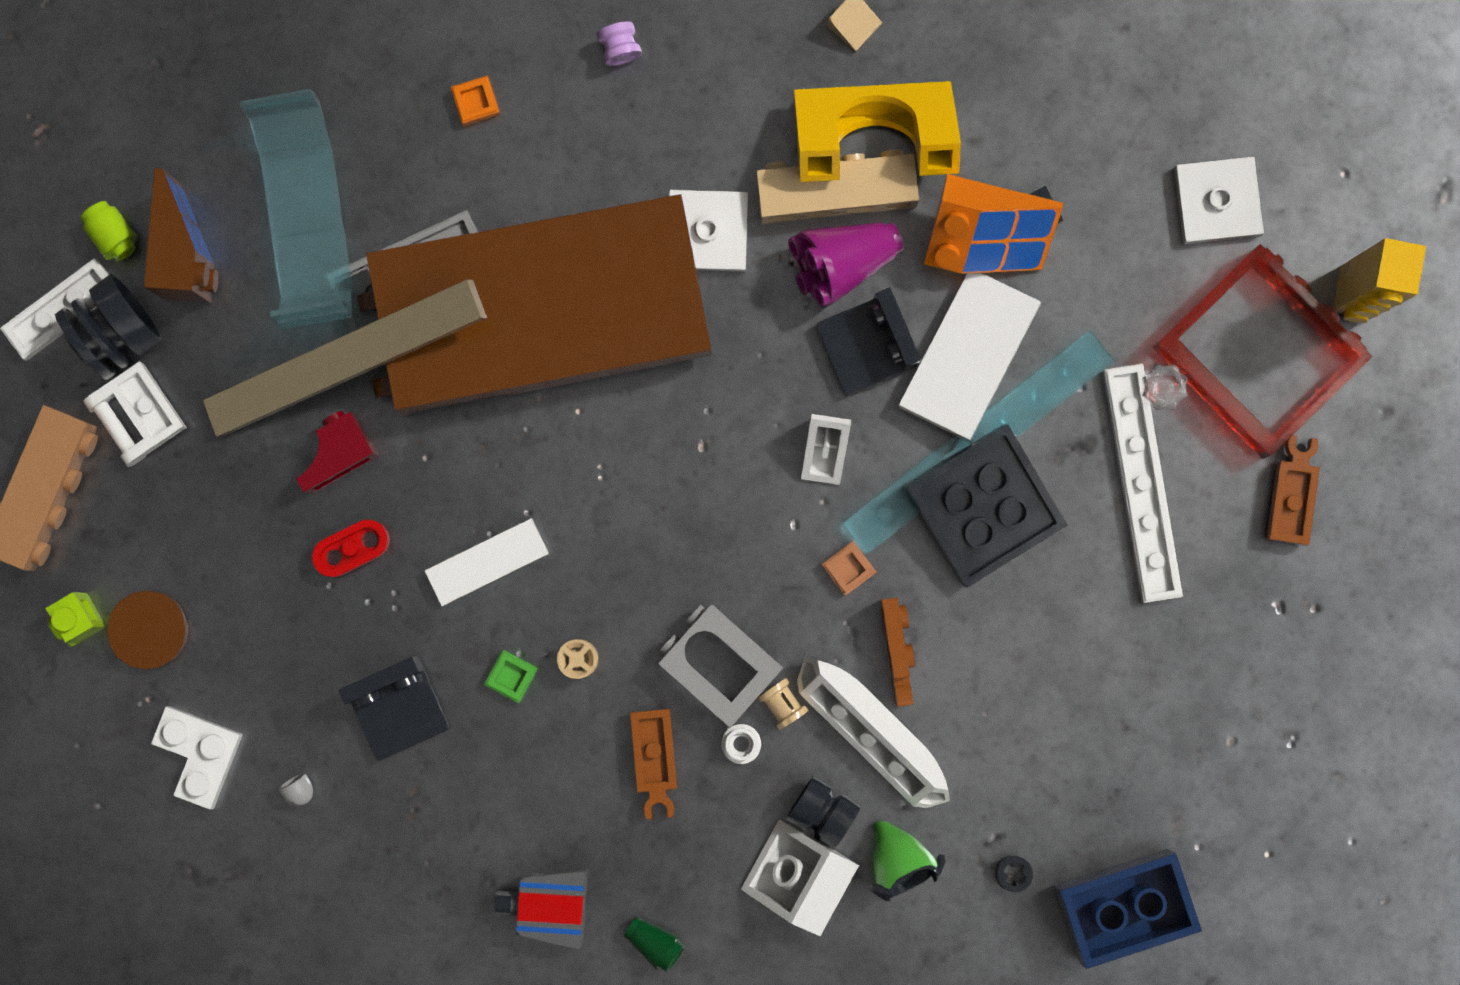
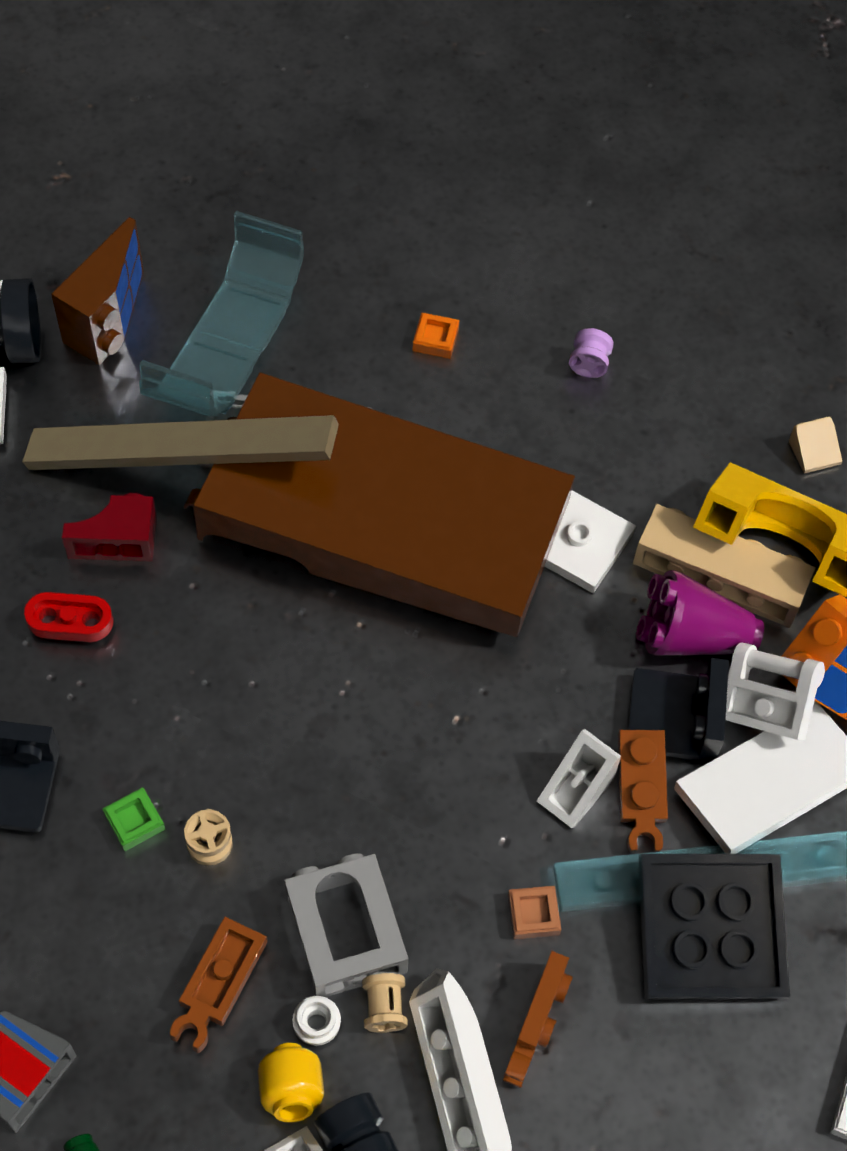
camera: 25 degrees right, 25 degrees down
lime brick [80,201,138,261] -> none
white tile [425,518,549,606] -> none
none -> yellow head [258,1043,324,1122]
none -> dark orange plate [618,730,668,854]
none -> white plate [726,642,825,741]

